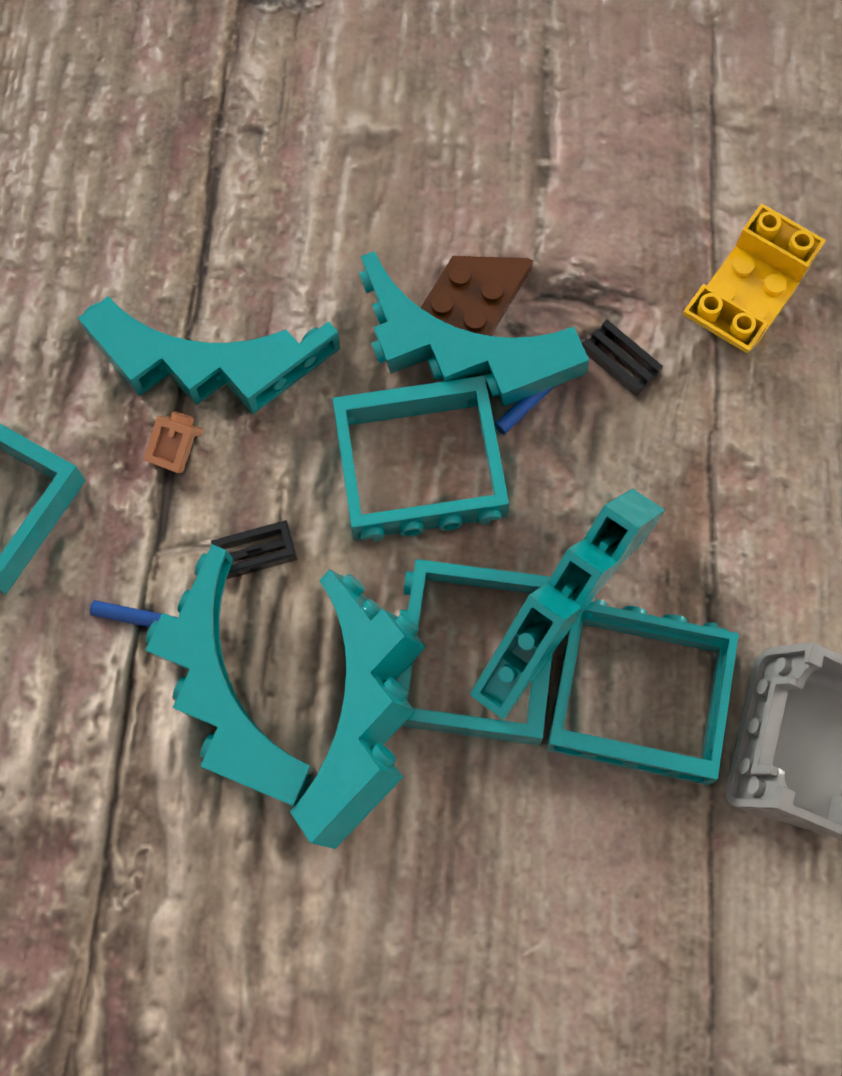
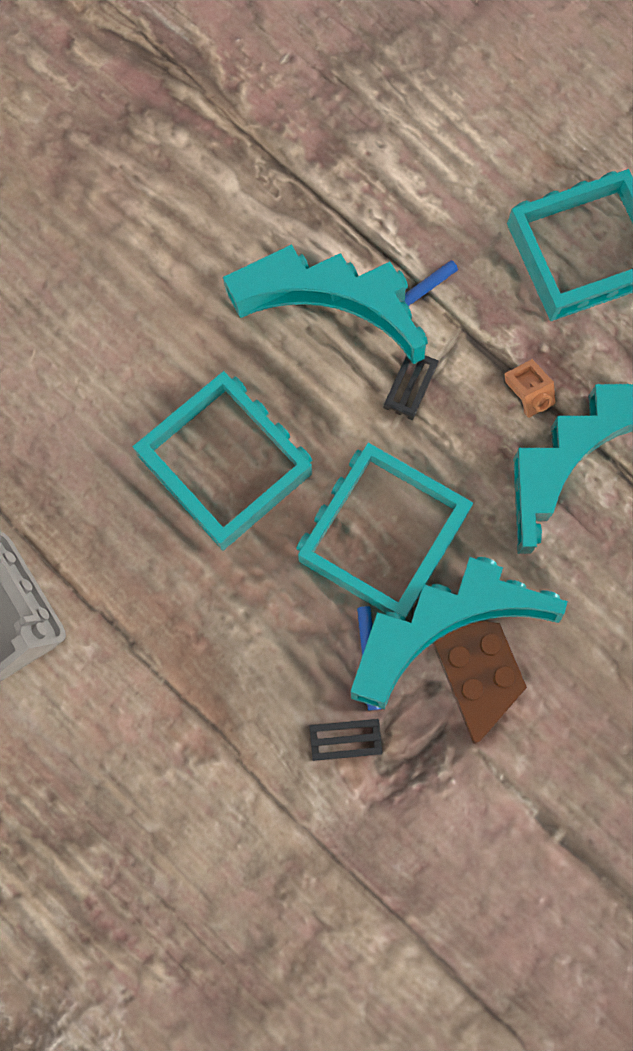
camera: 130 degrees right, 5 degrees up
teal arch [290,569,426,849] -> none
teal arch [469,488,665,720] -> none
teal window [546,598,739,785] -> none
yellow slope [682,203,826,354] -> none

